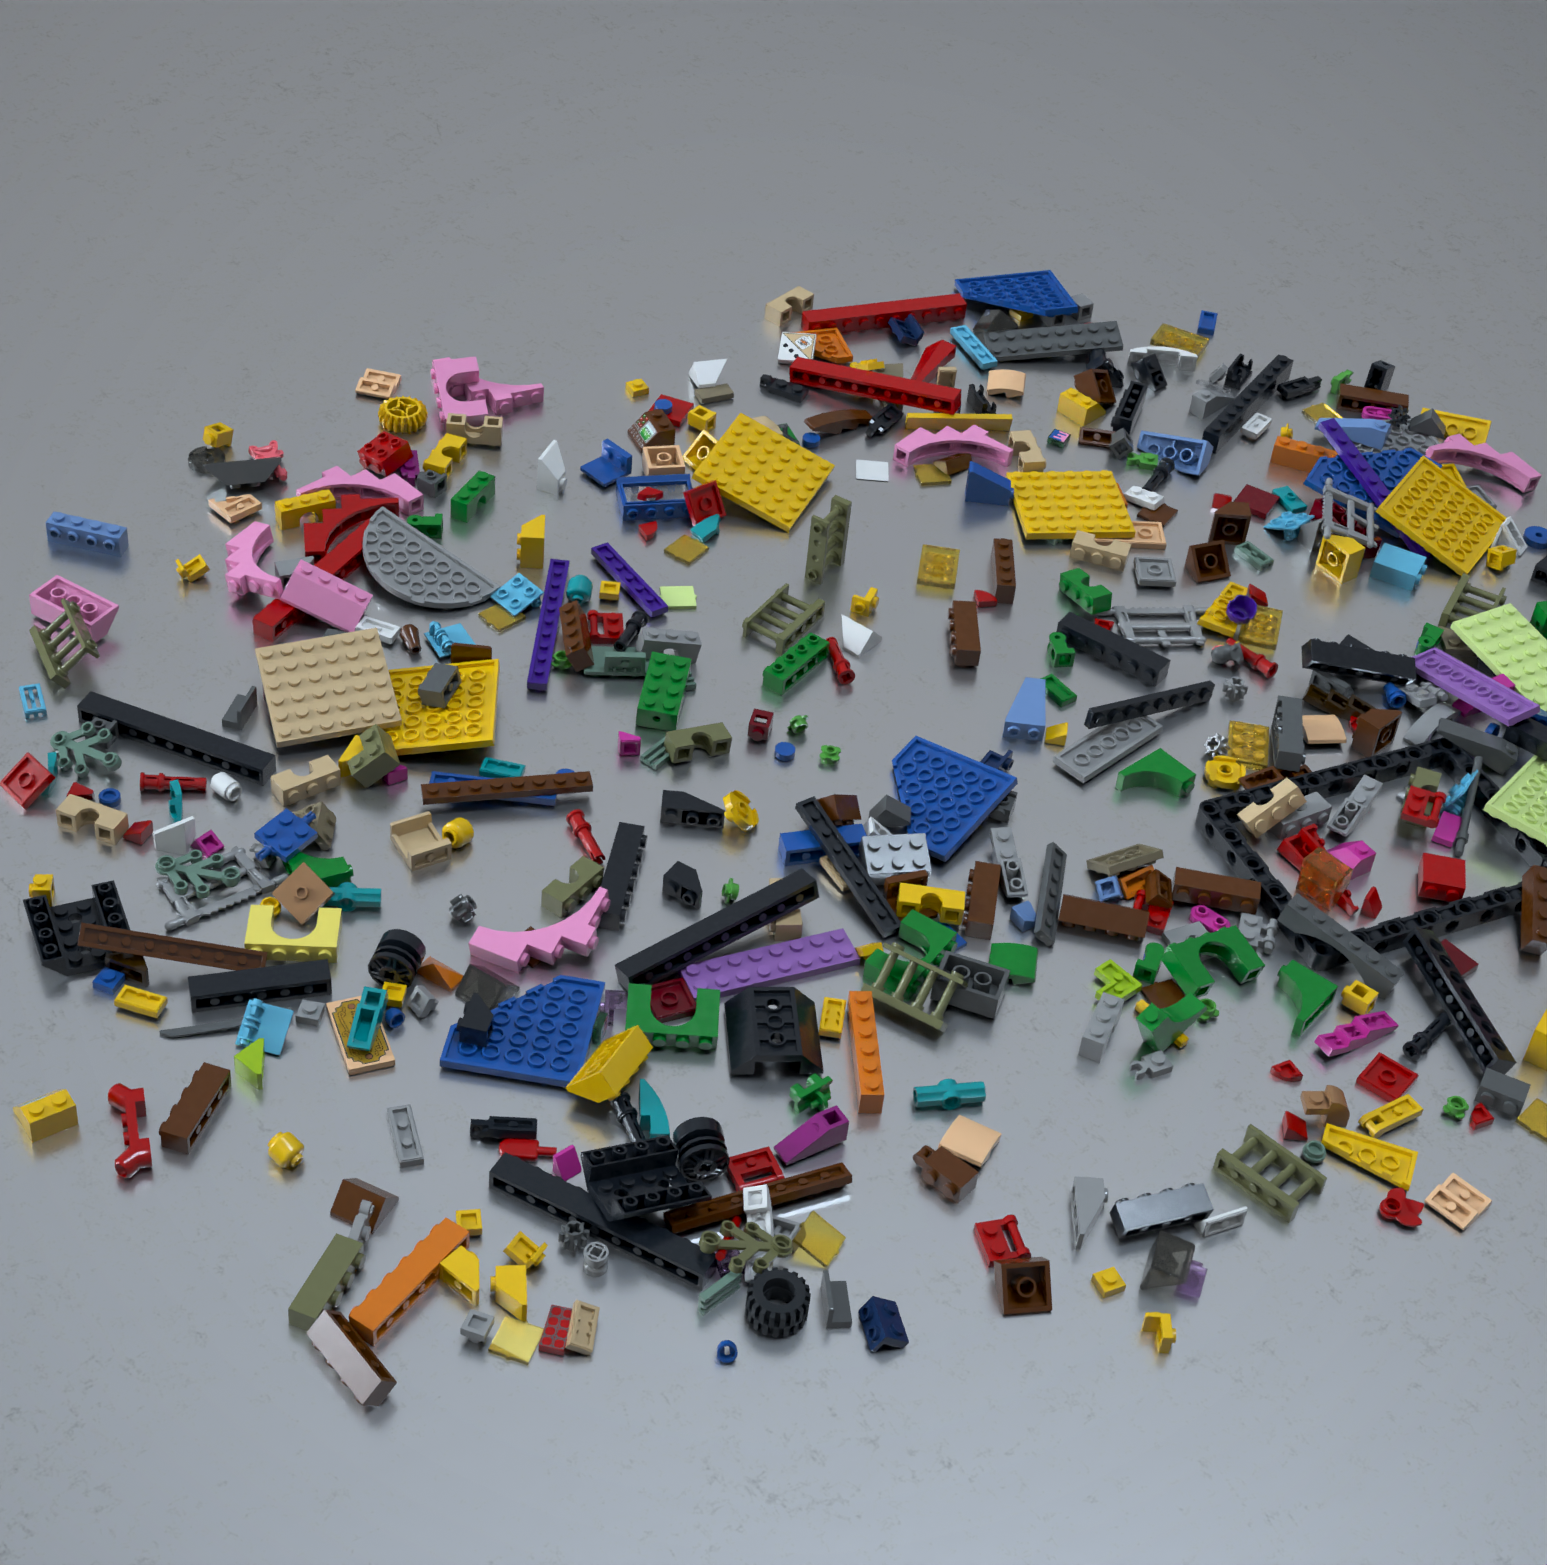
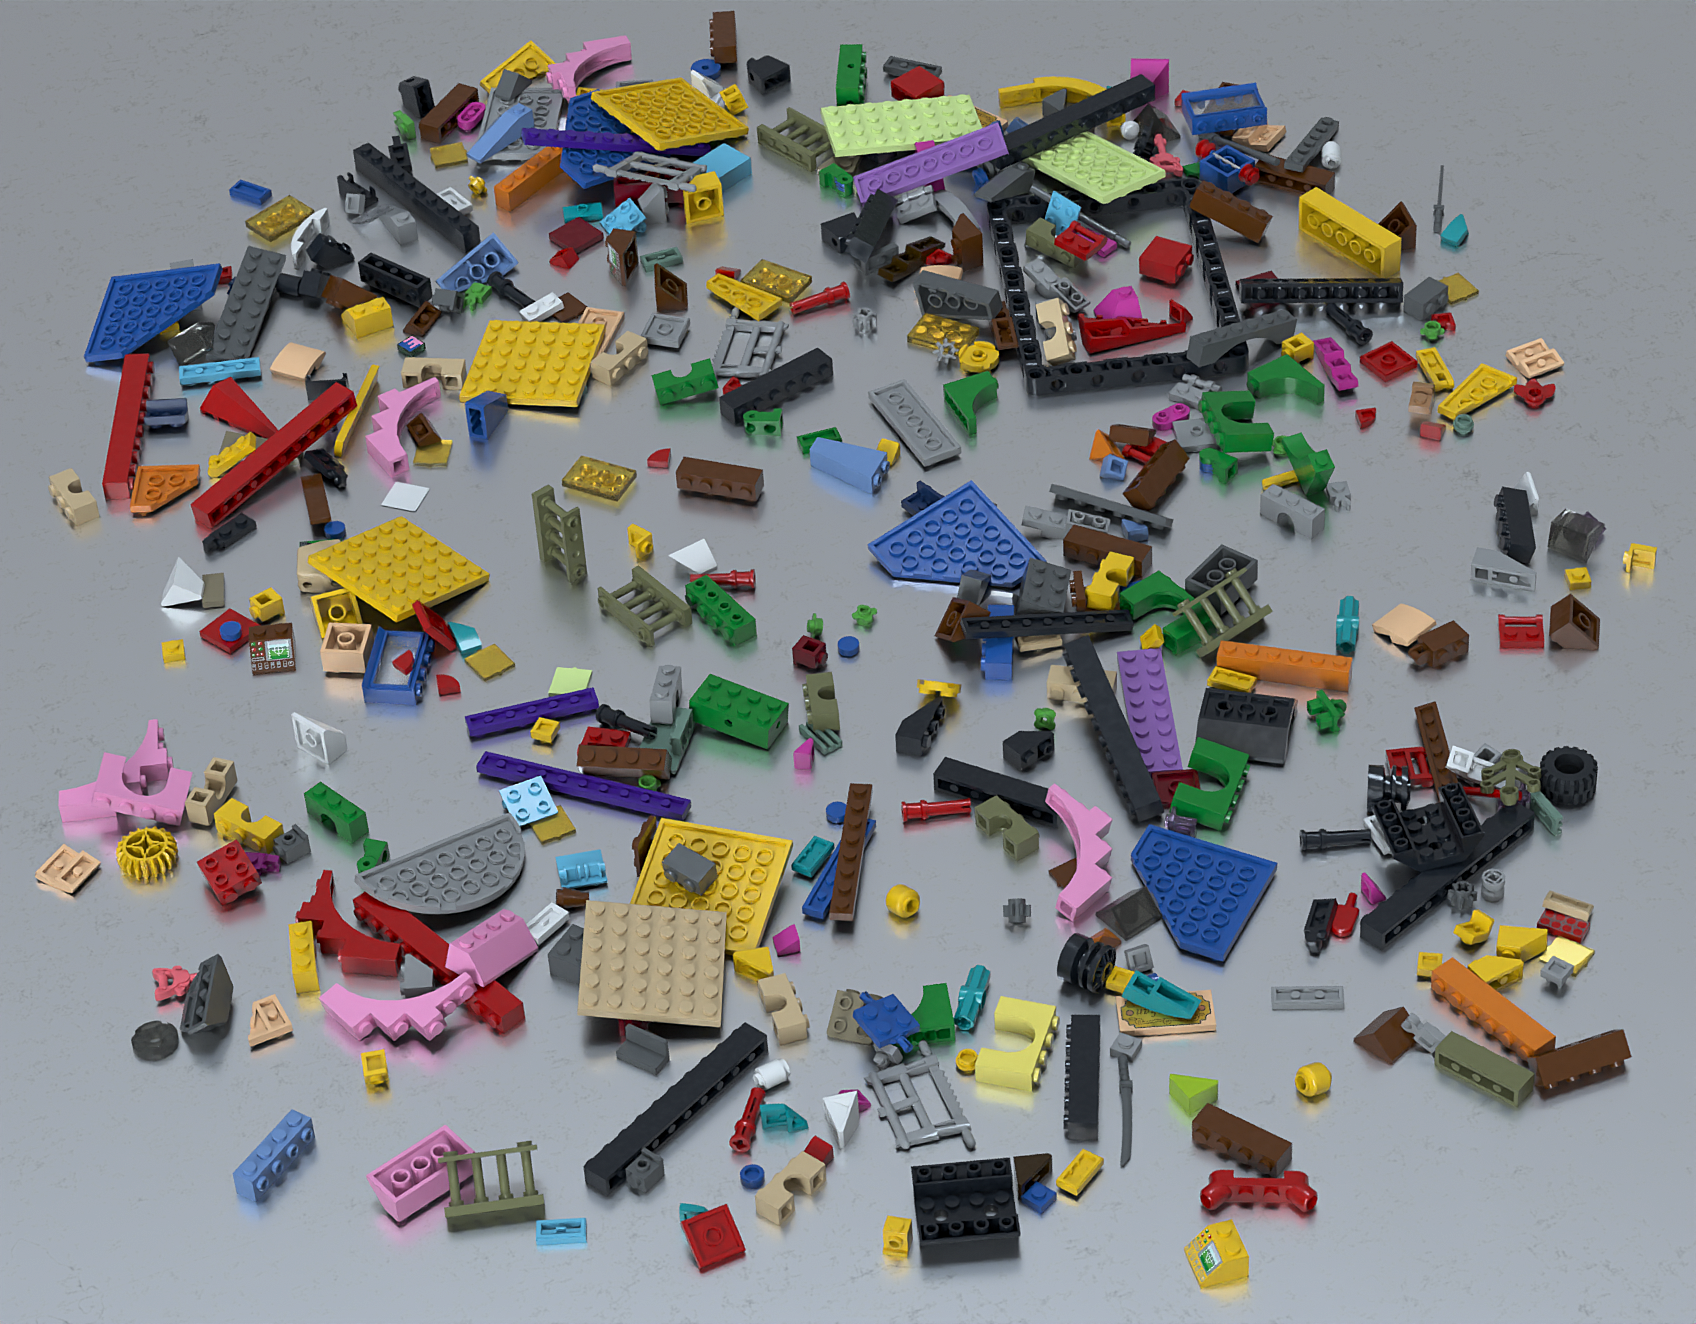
camera: 65 degrees left, 0 degrees up
sand green plant [50,722,122,777] -> none
red slope [66,782,95,800] -> none
reddish brown plate [77,922,268,971] -> none
sand green plant [155,850,240,899] -> none
yellow brick [203,422,234,448] -> none
medium azure hinge [235,999,294,1056] -> none
medium nougat plate [271,862,335,925] -> none
bright pink arch [296,466,424,516] -> none
olive brick [347,724,400,788] -> none
tan panel [390,811,452,872] -> none
black slope [456,993,494,1047] -> none
yellow slope [517,515,545,569] -> none
teal head [566,575,593,605] -> none
yellow slope [566,1025,653,1103] -> none
blue bracket [580,439,632,487] -> none
clear green tile [592,1012,608,1045] -> none
teal slope [639,1079,670,1139] -> none
blue hinge [717,1340,738,1363] -> none
magenta slope [774,1105,849,1165] -> none
tile [778,332,817,364] -> none
clear yellow piece [792,1211,846,1268] -> none
dark grey panel [820,1270,852,1329] -> none
dark blue bracket [858,1296,909,1352] -> none
tan plate [936,367,957,388] -> none
green slope [989,943,1038,985] -> none
reddish brown brick [991,538,1016,604] -> none
black plate [1084,680,1215,729] -> none
dark tan plate [1086,844,1164,877] -> none
lime plate [1094,959,1143,1002] -> none
reddish brown piece [1140,979,1185,1008] -> none
reddish brown brick [1172,867,1261,915] -> none
dark grey animal [1211,641,1244,665] -> none
olive fence [1213,1124,1327,1223] -> none
dark purple hair [1226,595,1257,625] -> none
clear orange slope [1296,847,1353,911] -> none
blue cone [1383,682,1406,708] -> none
black gear [1388,405,1411,428] -> none

